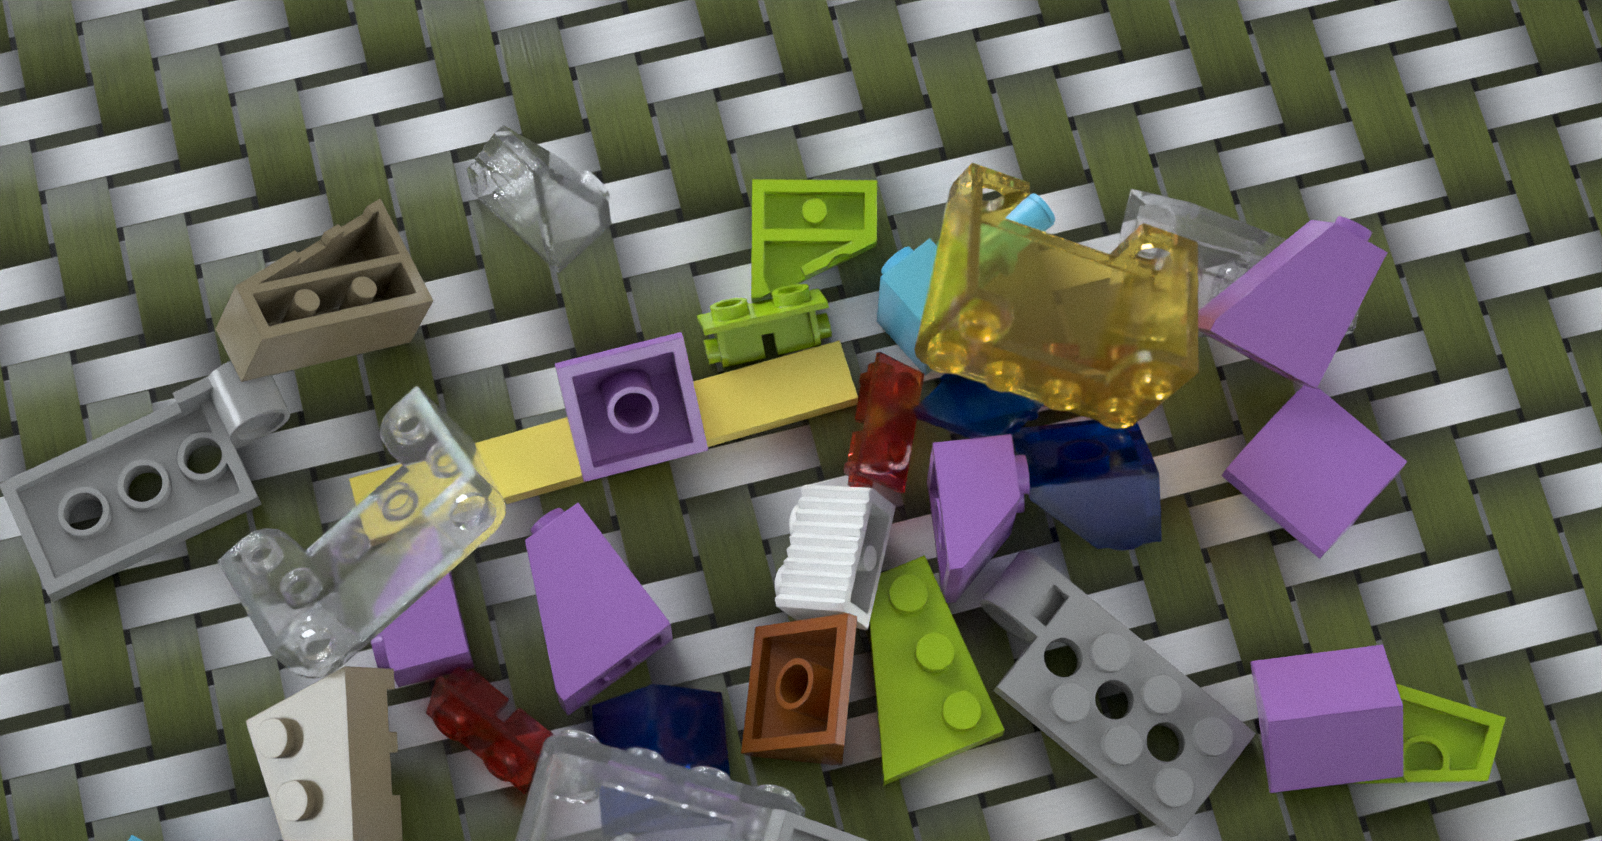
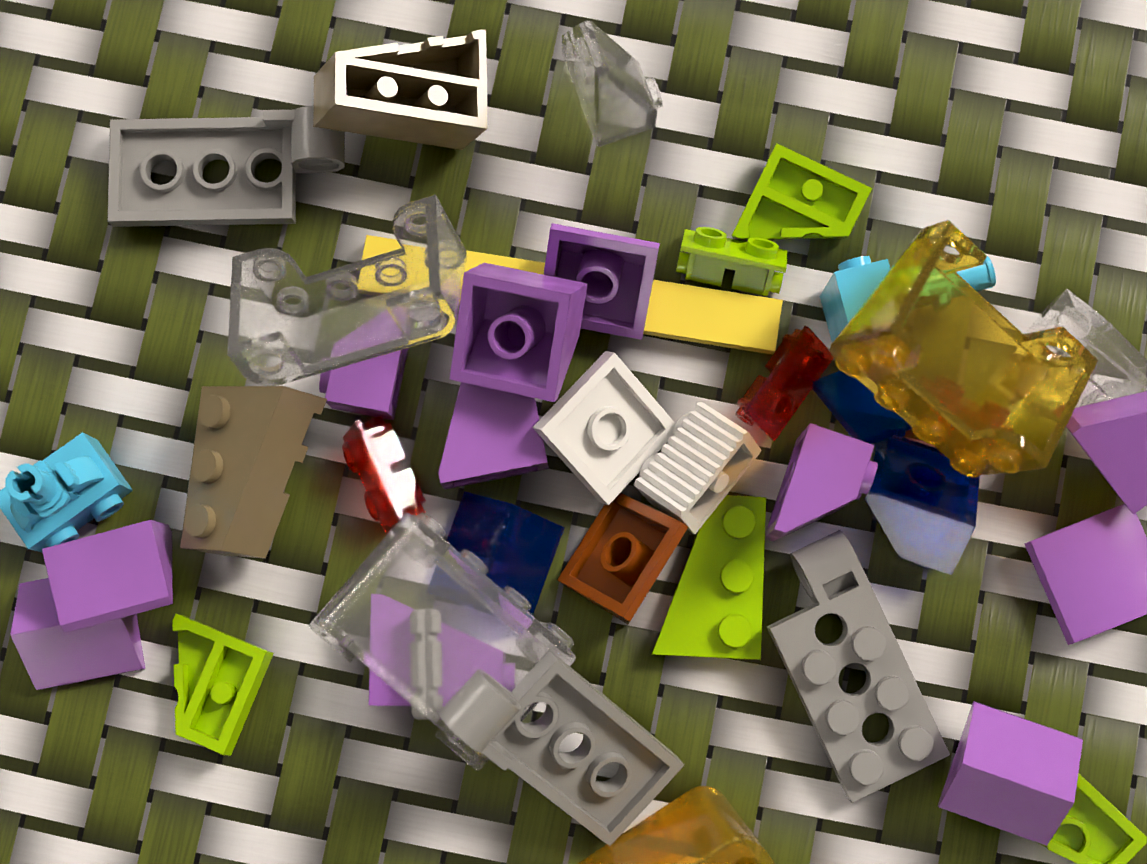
camera: 30 degrees right, 10 degrees up
none -> medium lavender slope [449,263,588,402]
none -> white plate [532,351,676,505]

